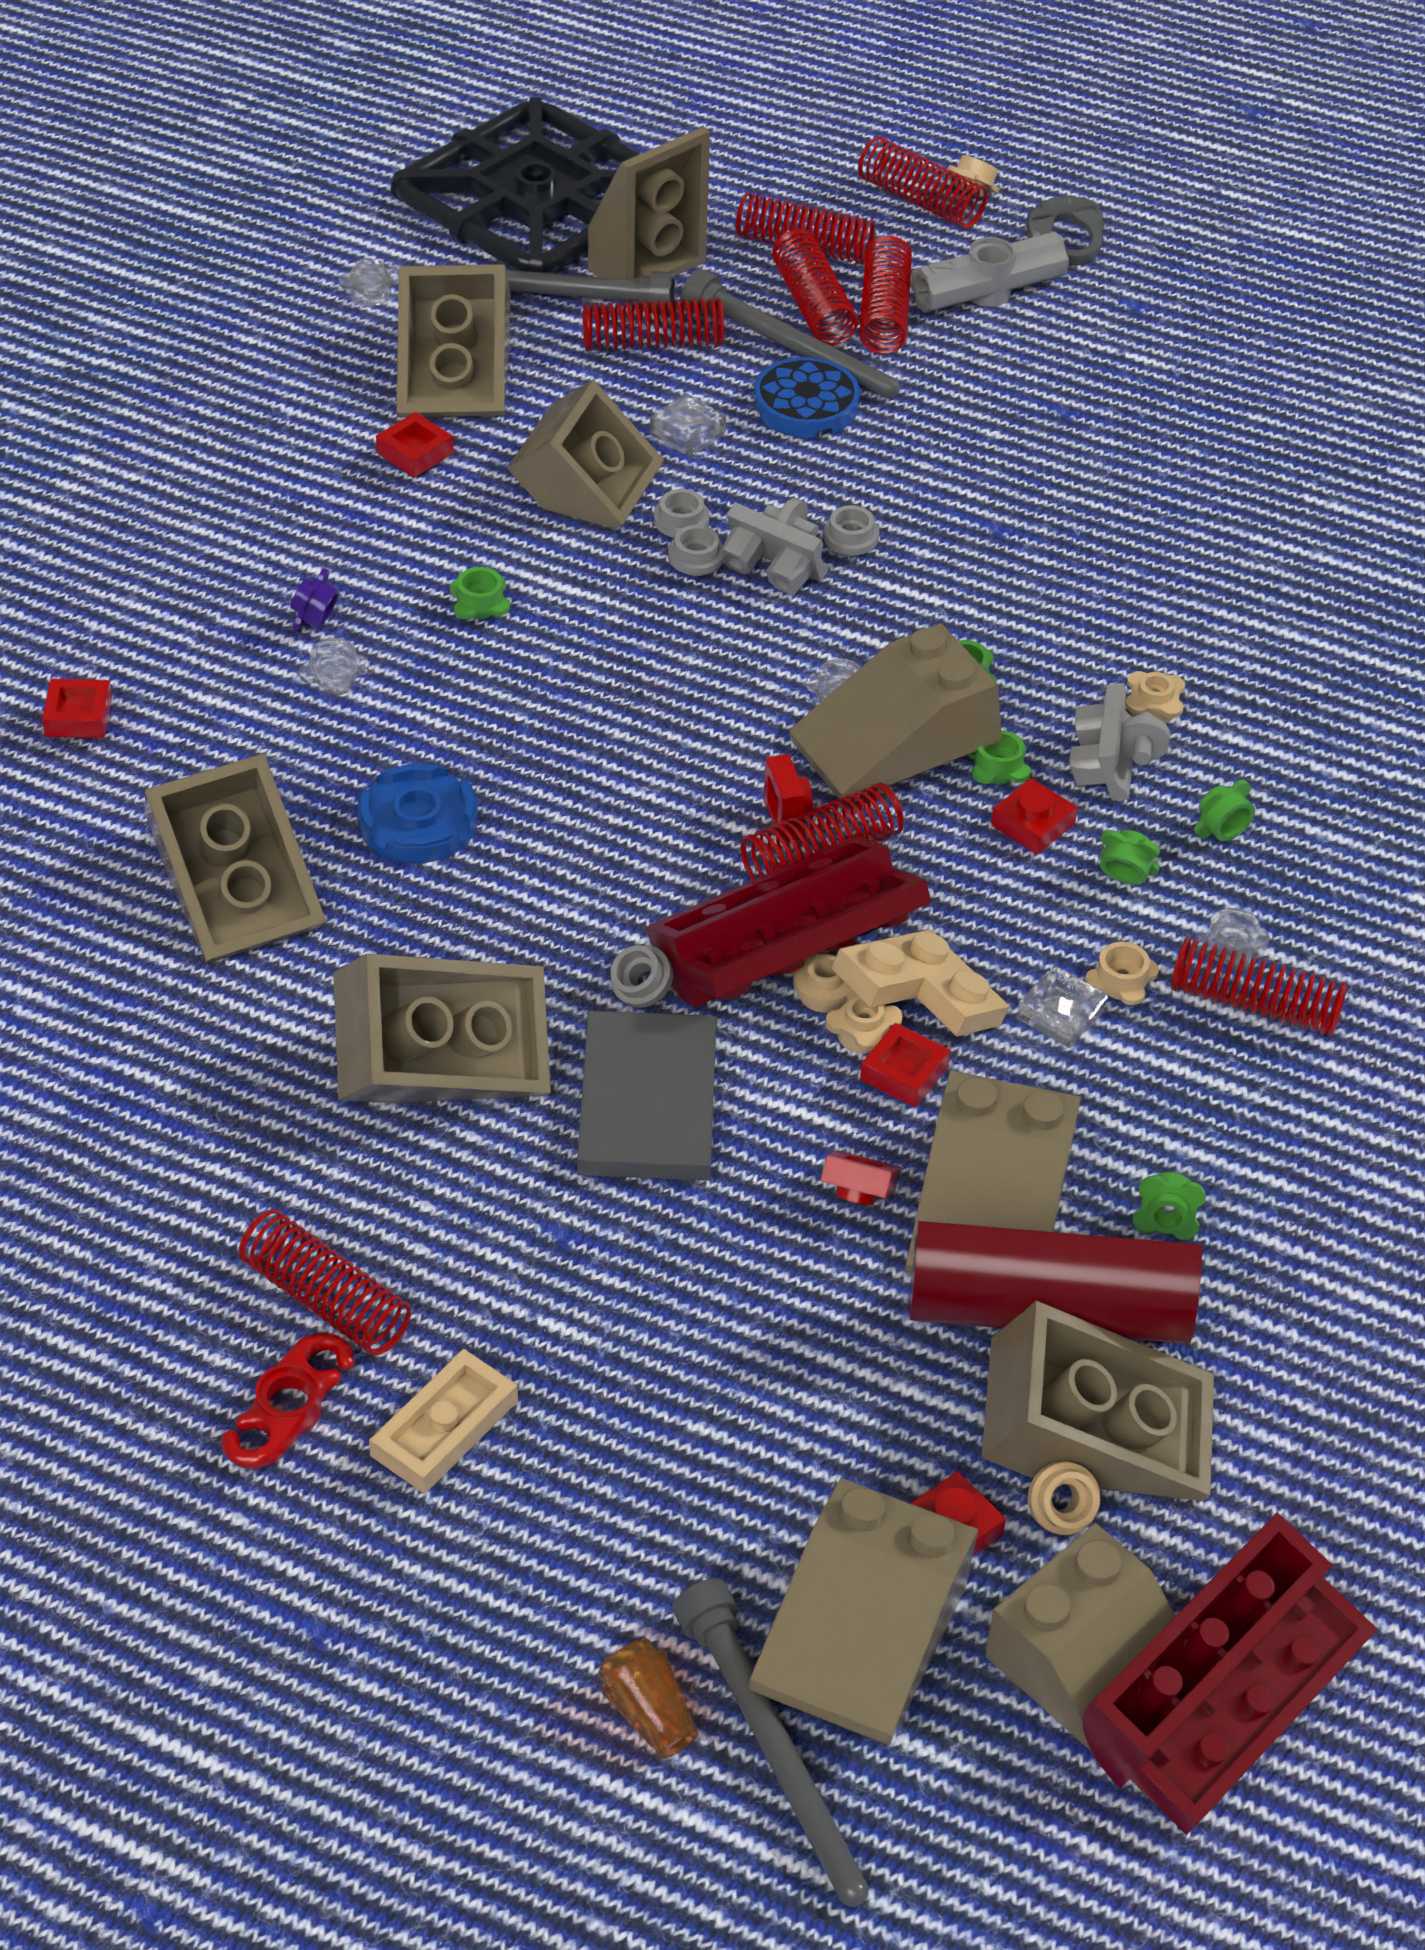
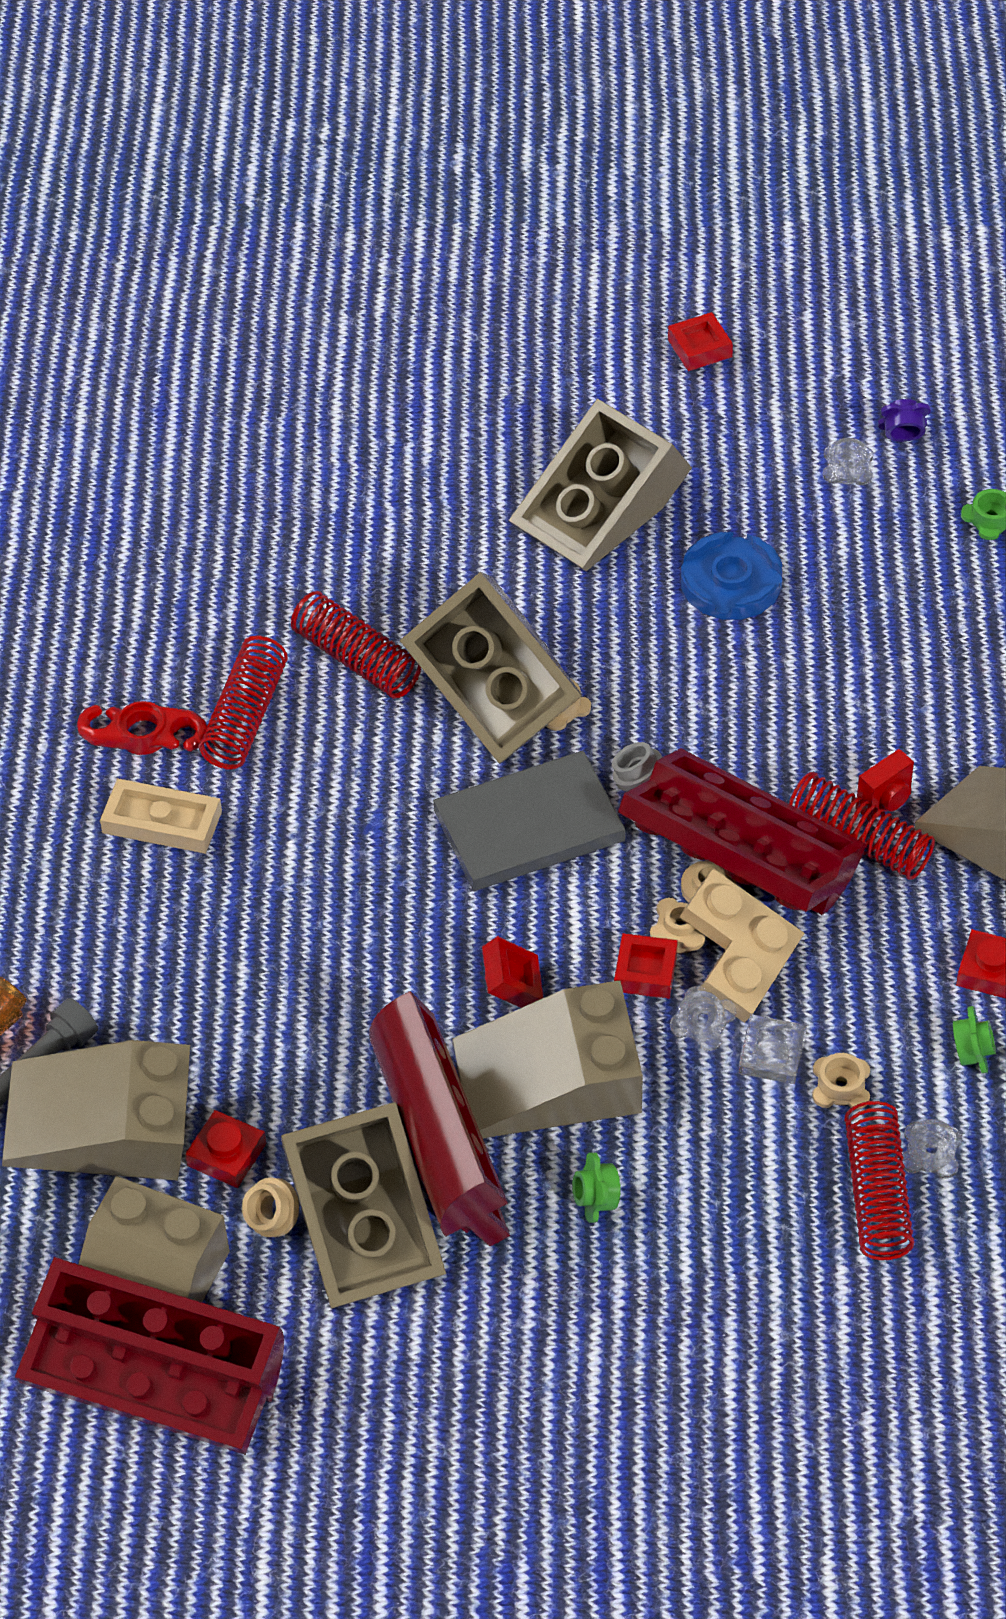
camera: 70 degrees right, 5 degrees up
none -> red piece [291,591,421,699]
none -> clear plate [670,986,737,1051]

